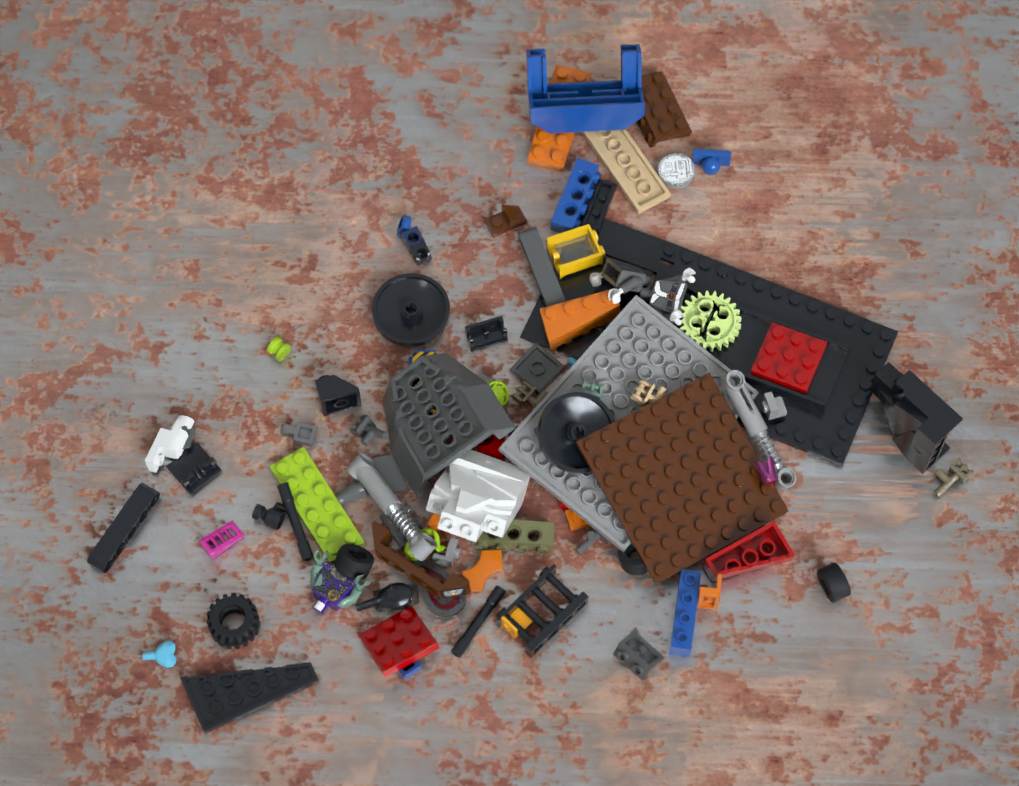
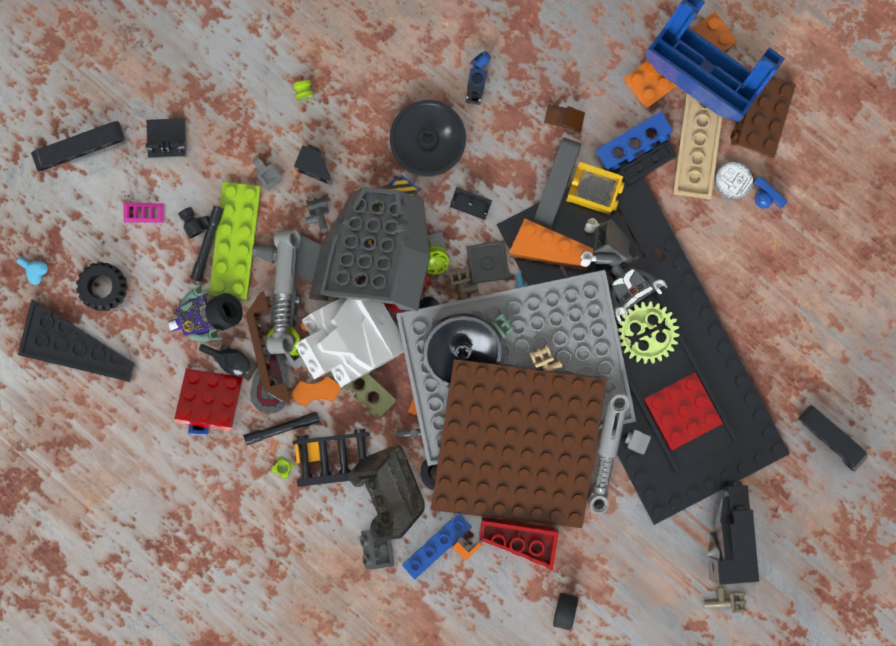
camera: 35 degrees right, 20 degrees up
white plate [145,415,196,473] -> none
flat silver piece [754,457,779,488] -> none
none -> lime plate [272,456,294,479]
none -> clear smoke windscreen [348,445,425,541]
none -> black beam [798,405,868,472]

